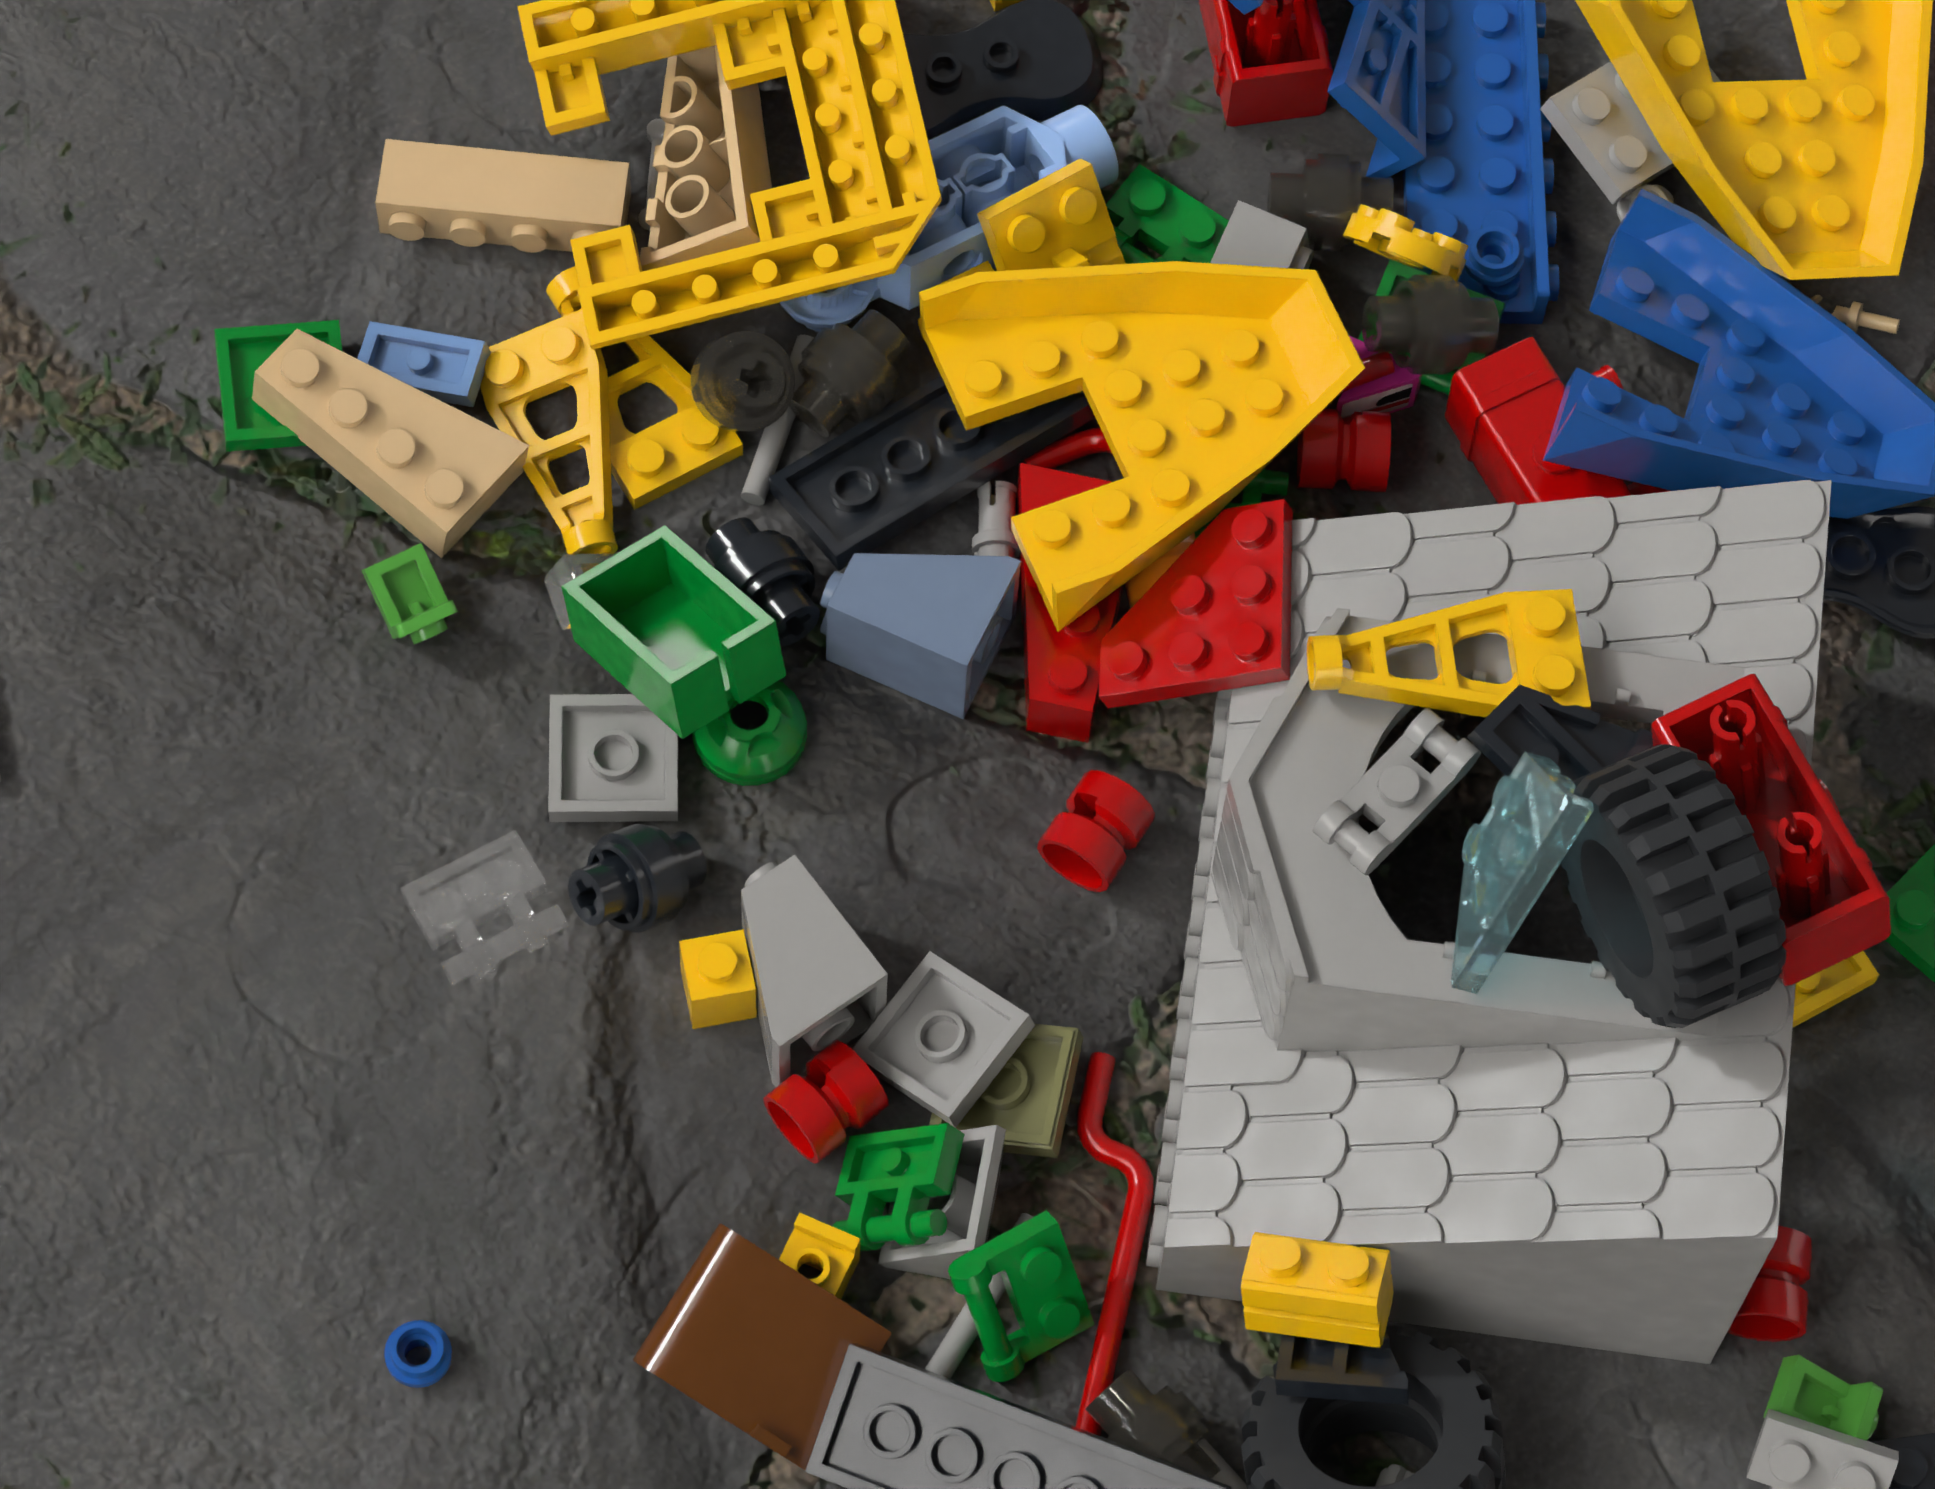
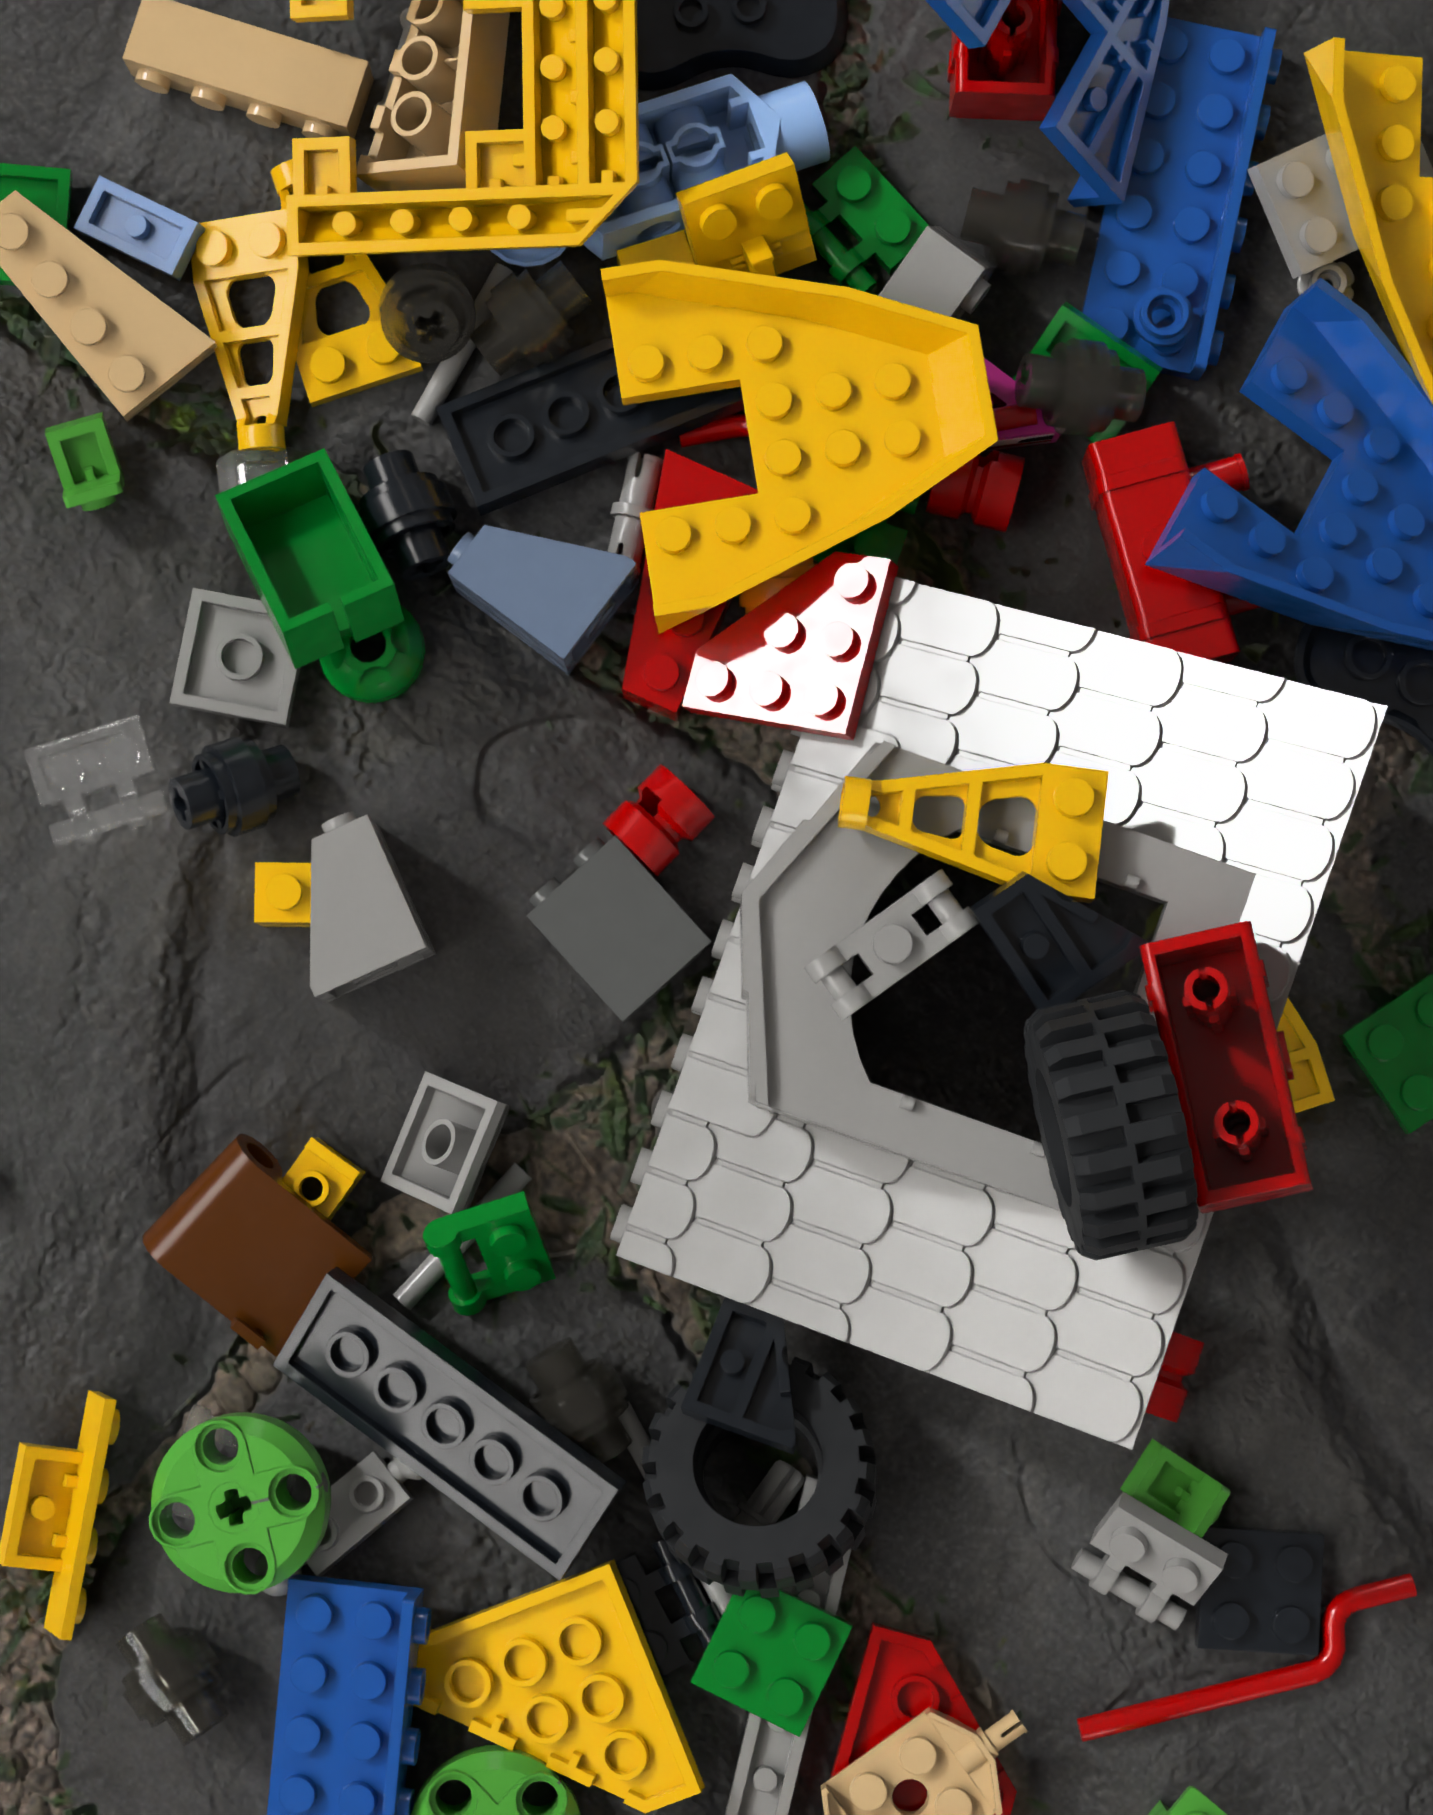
camera: 15 degrees right, 20 degrees up
red wheel [763,1040,889,1164] -> none
green plate [832,1123,965,1252] -> none
light grey plate [852,951,1035,1128] -> none
olive plate [929,1024,1084,1158] -> none
red piece [1075,1052,1154,1436] -> none
yellow brick [1241,1232,1394,1348] -> none
yellow plate [1343,204,1468,283] -> none
clear light blue wing [1451,751,1594,994] -> none
none -> dark grey brick [526,836,712,1024]

